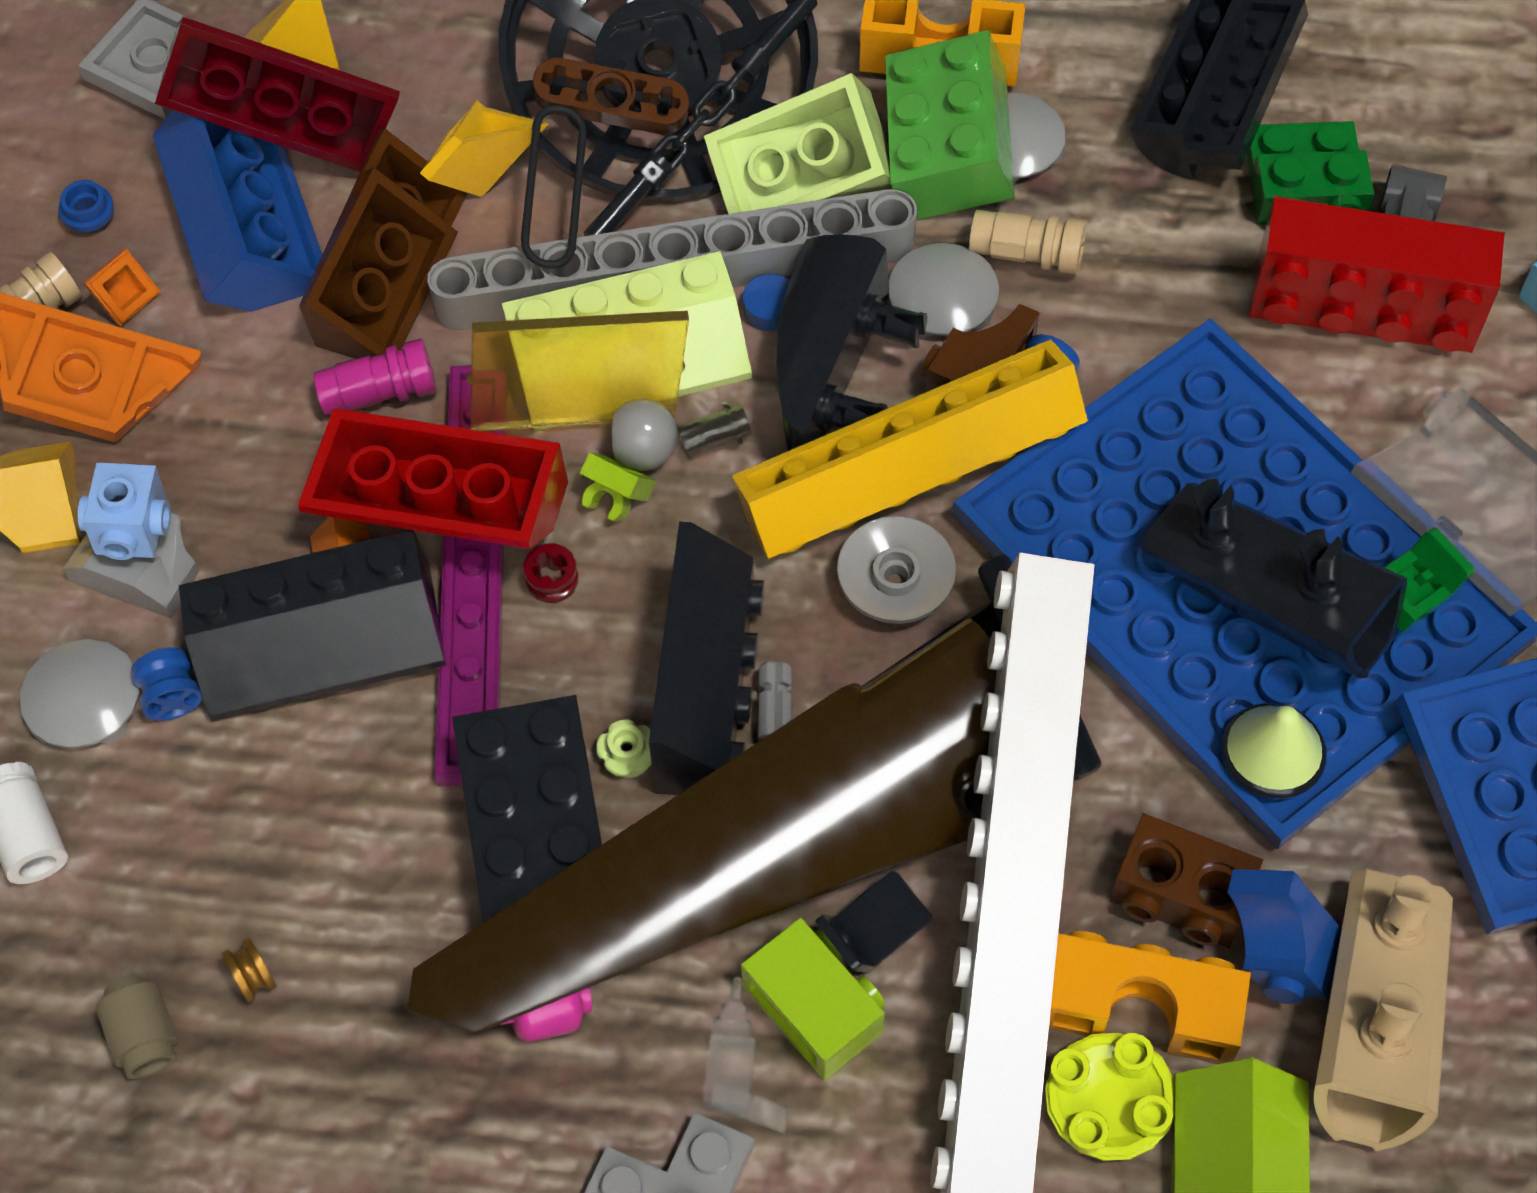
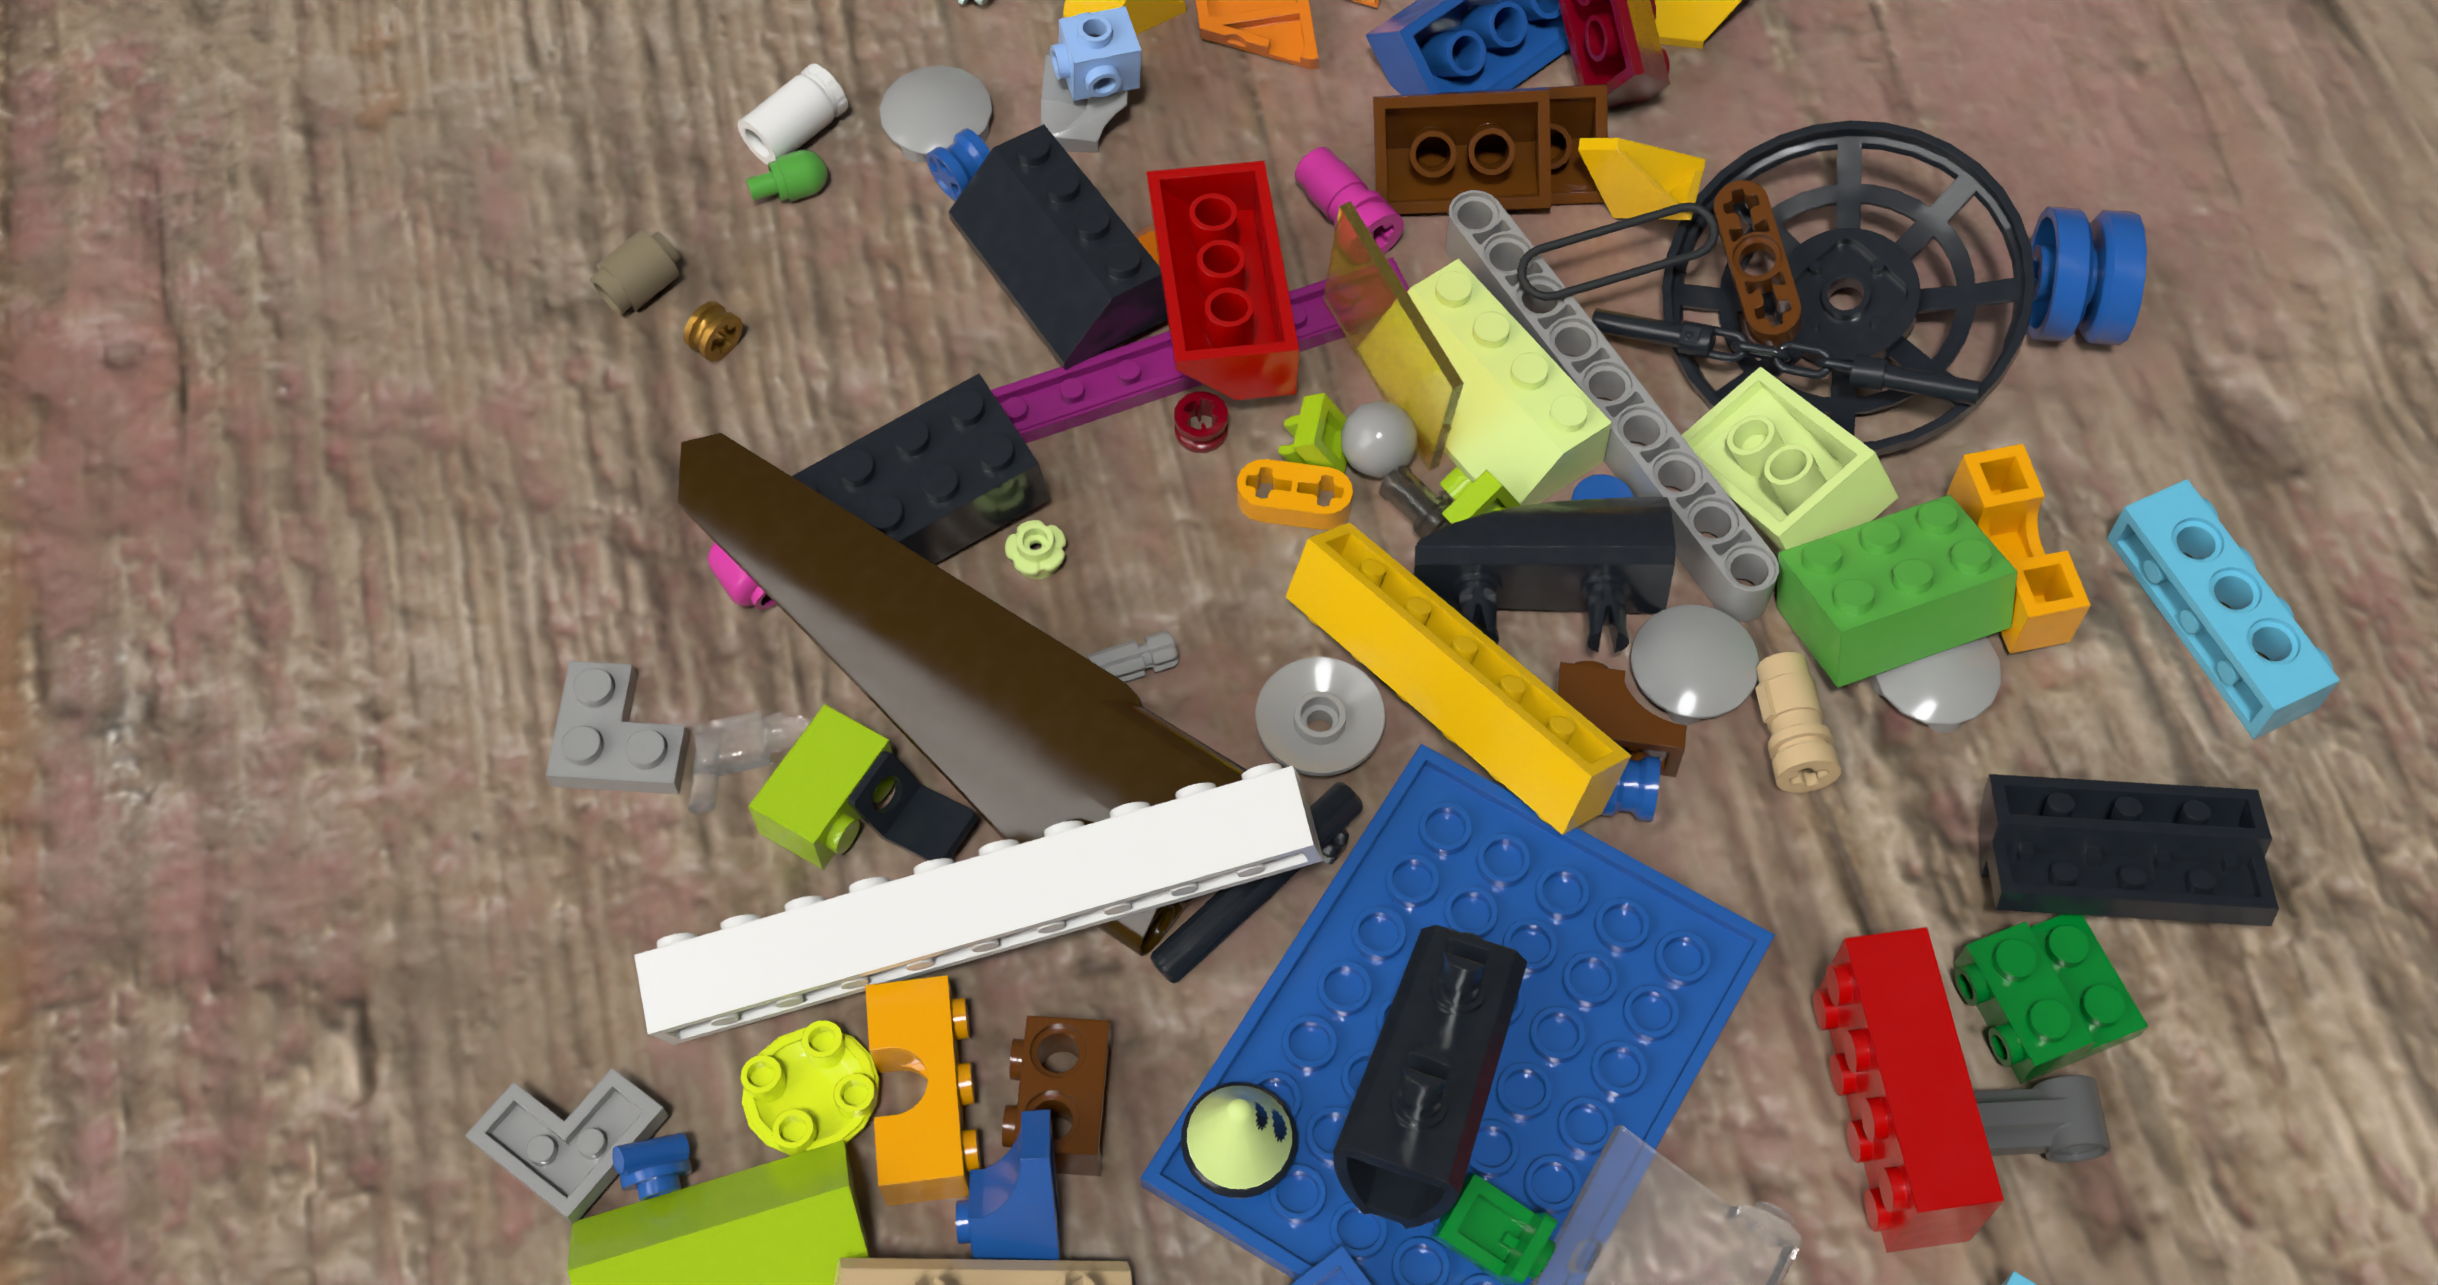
camera: 70 degrees right, 0 degrees up
black slope [649,521,764,795] -> none
none -> bright green cylinder [746,150,828,202]
none -> light orange beam [1237,459,1353,530]
none -> lime tile [1439,466,1520,524]

